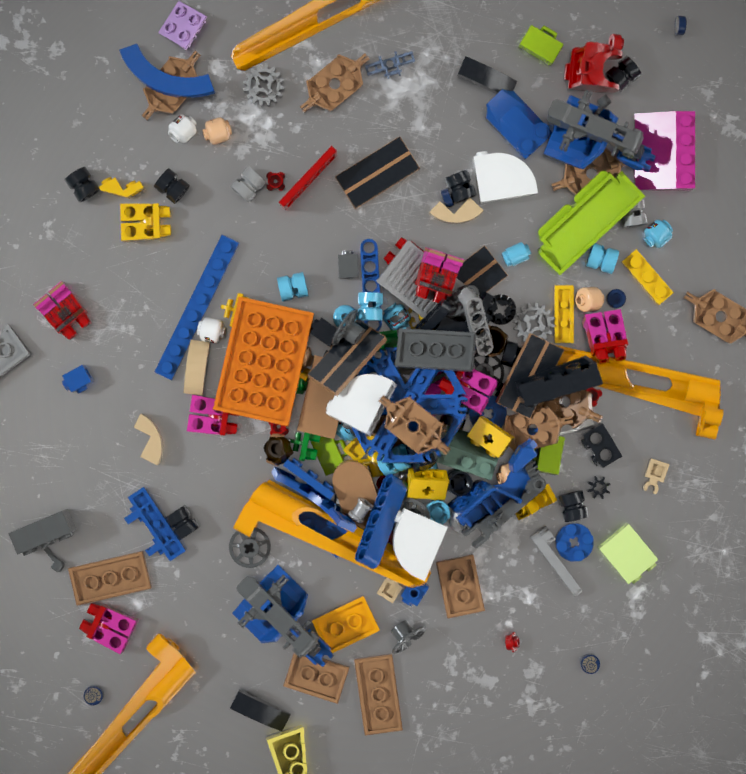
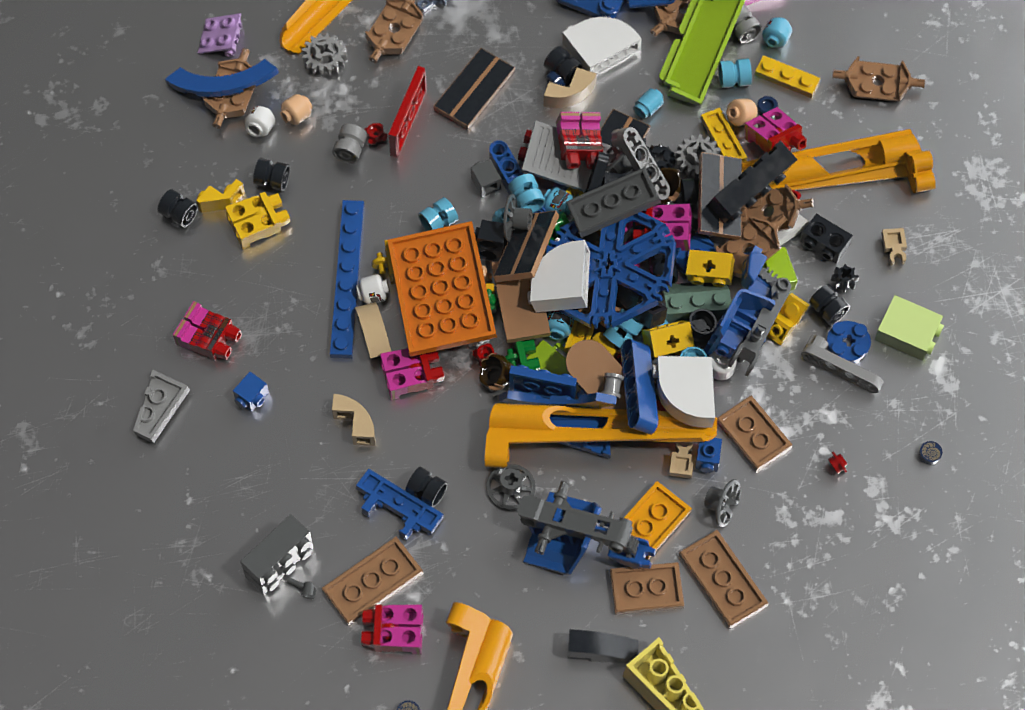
camera: 25 degrees left, 25 degrees down
medium nougat plate [378,395,450,455] -> none

